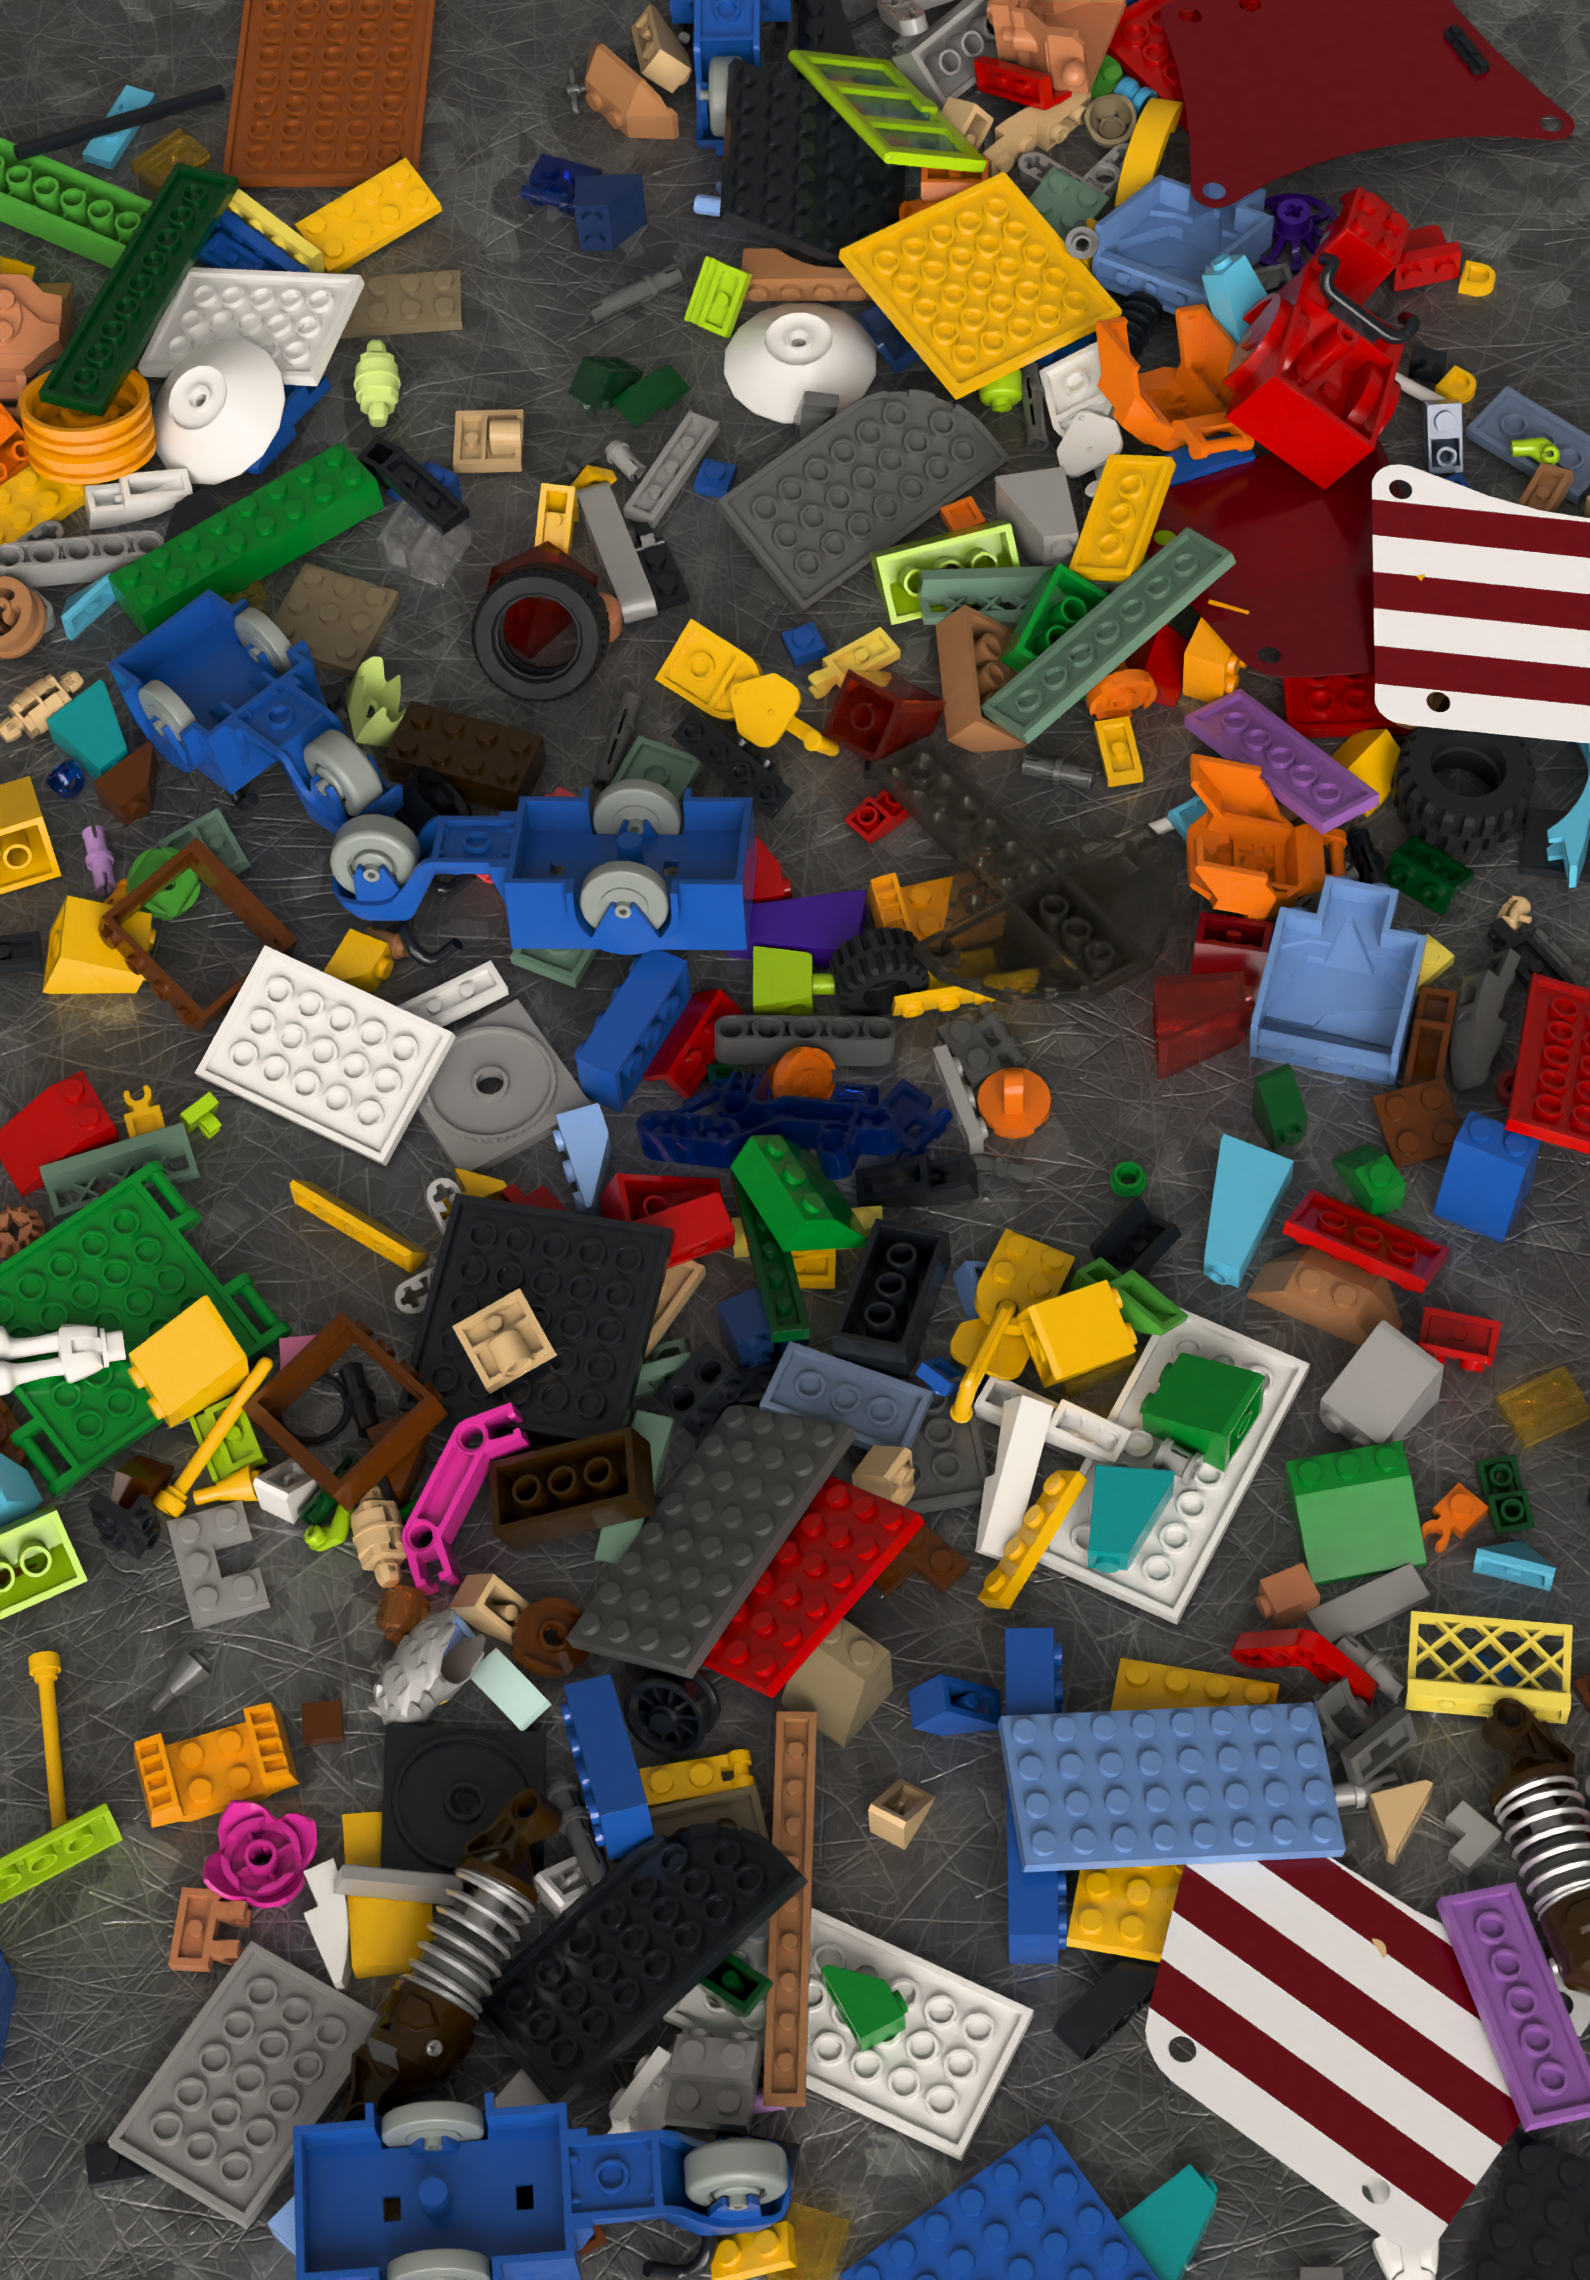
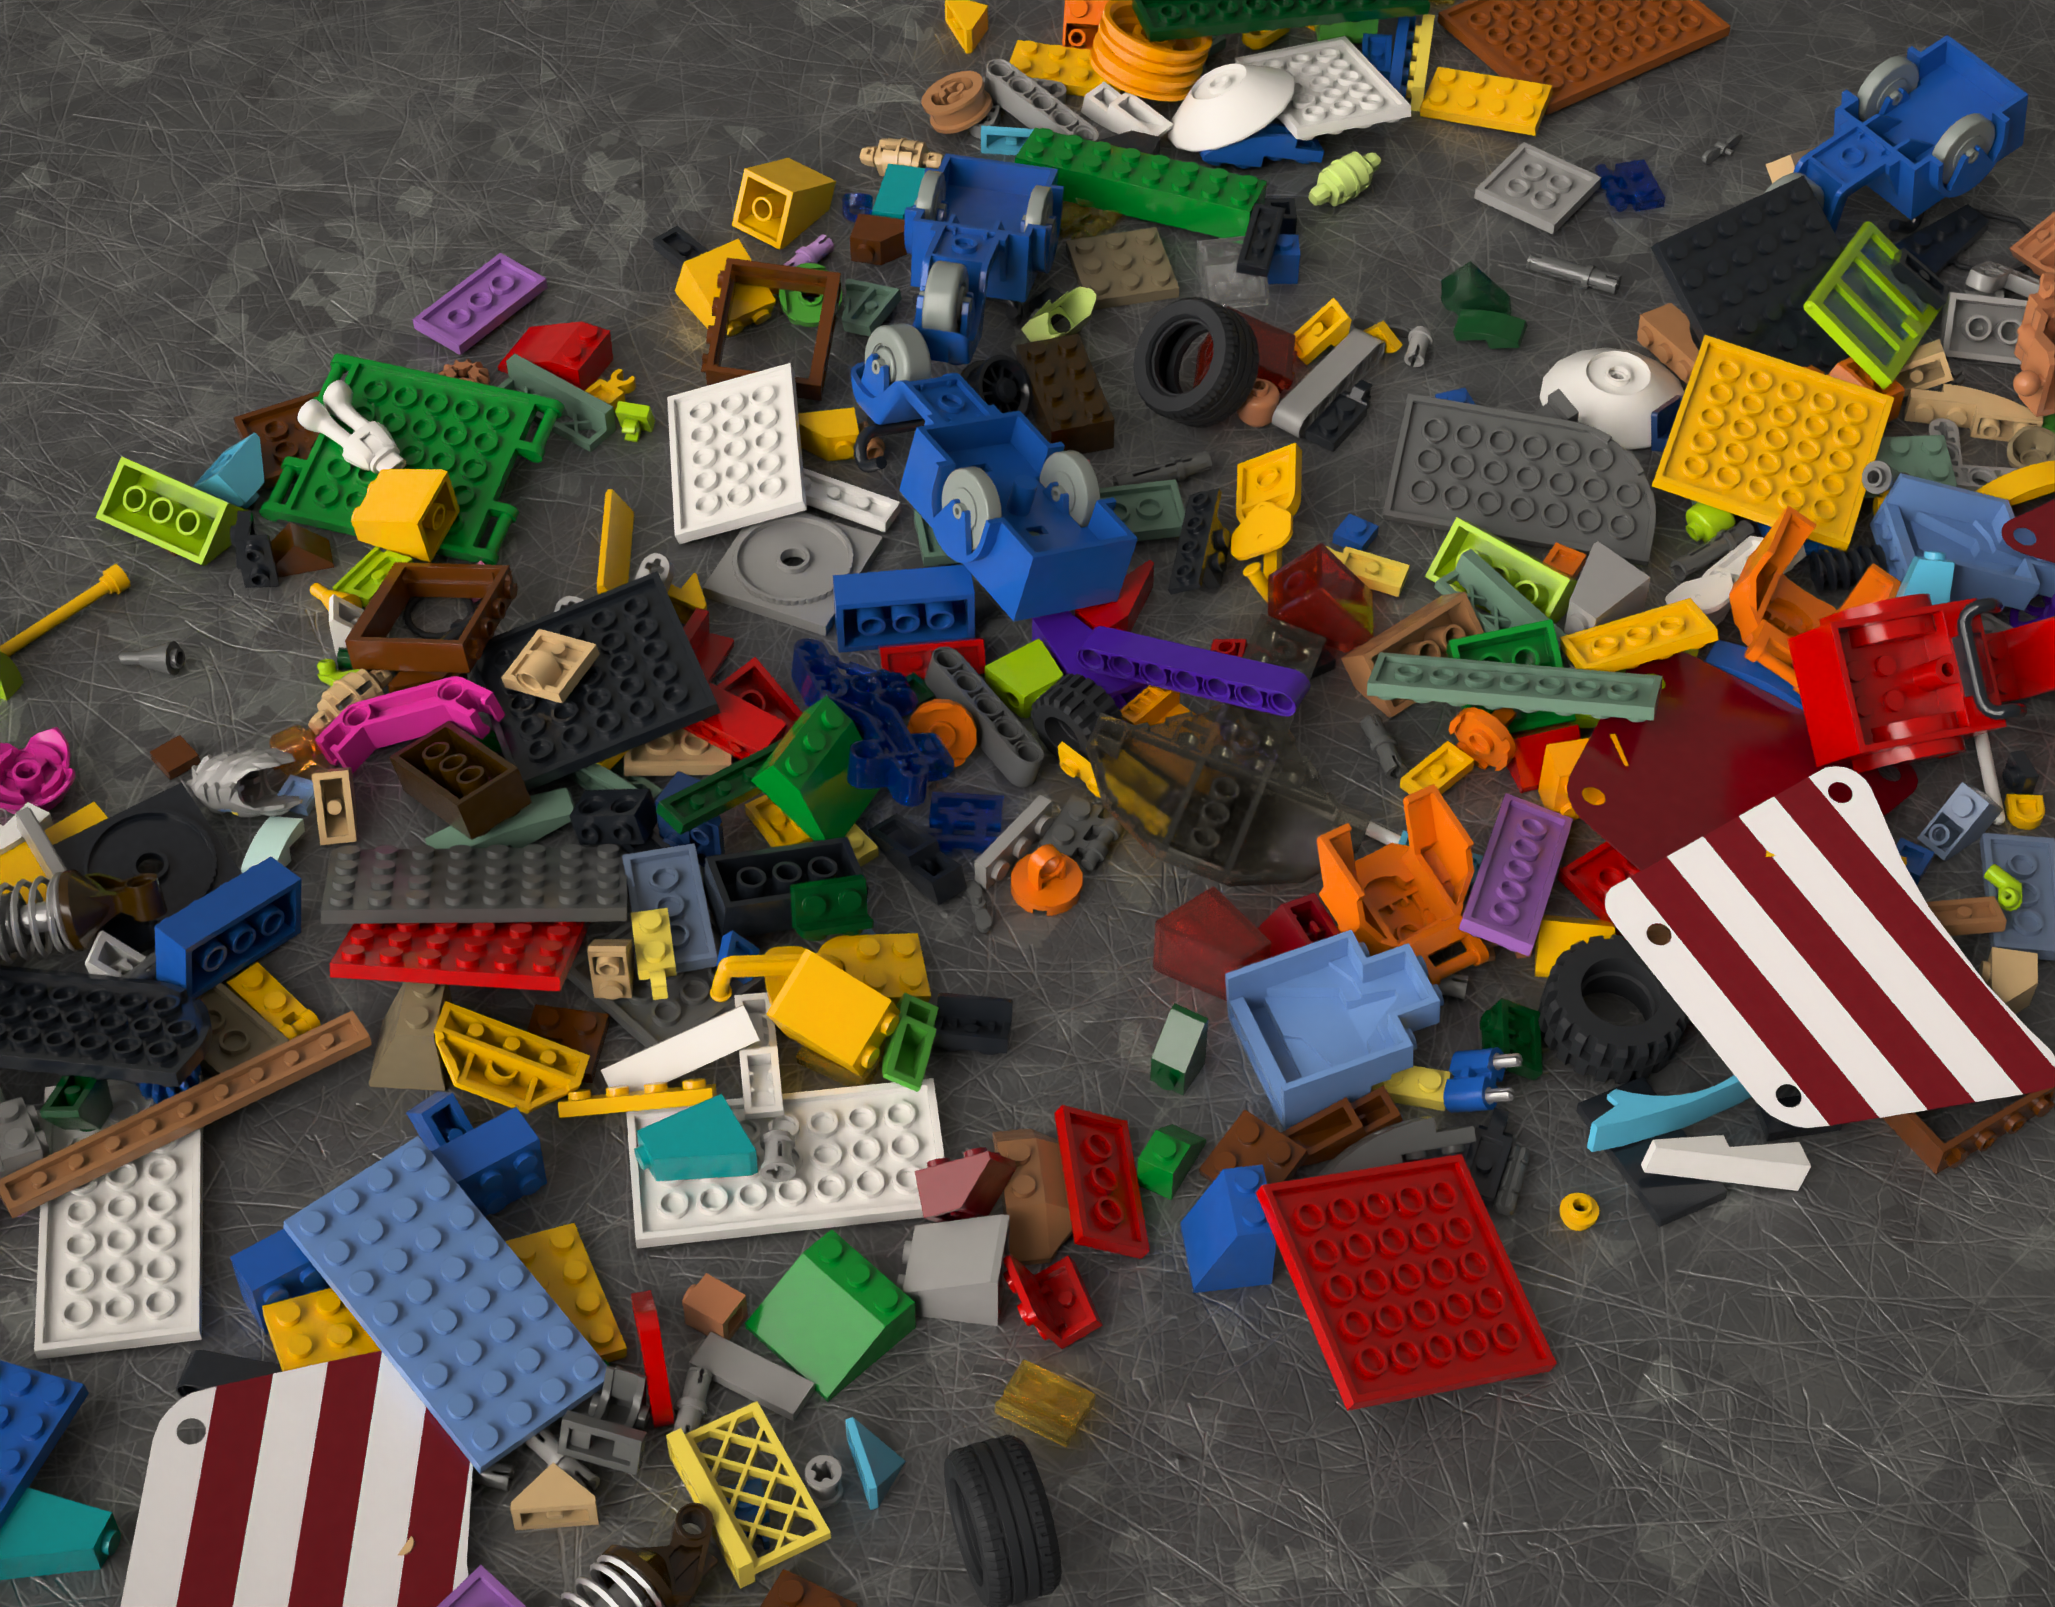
camera: 50 degrees right, 10 degrees down
light orange plate [133,1702,300,1828] -> none
yellow piece [152,1357,273,1519] -> none
light grey plate [166,1500,271,1630] -> none
dark tan plate [340,269,463,339] -> none
tan plate [453,409,525,473] -> none
reddish brown plate [511,1597,589,1678] -> none
light blue slope [552,1103,612,1216] -> none
dark blue slope [574,174,647,251] -> none
medium nougat wedge [585,41,679,139] -> none
light grey plate [623,411,720,529] -> none
black wheel [623,1668,721,1757] -> none
lime plate [684,256,753,338] -> none
green slope [821,1965,909,2052] -> none
tan slope [868,1778,936,1850] -> none
red panel [973,55,1072,111] -> none
green plate [1110,1161,1147,1198] -> none
green slope [1139,1352,1265,1472] -> none
medium azure slope [1203,1134,1294,1288] -> none
black pin [1347,829,1392,888] -> none
orange plate [1421,1483,1489,1553] -> none
light grey piece [1444,1800,1502,1877] -> none
dark green slope [1475,1454,1535,1535] -> none
tan piece [1496,895,1532,932] -> none
none -> yellow wedge [434,1001,590,1114]
none -> light yellow plate [630,908,677,1000]
none -> dark green bracket [790,874,874,941]
none -> light grey bush [805,1455,844,1509]
none -> slope [914,1147,1017,1222]
none -> dark purple beam [1076,626,1311,717]
none -> blue piece [1443,1047,1523,1113]
none -> light grey plate [1474,142,1602,234]
none -> black plate [1890,247,1950,310]

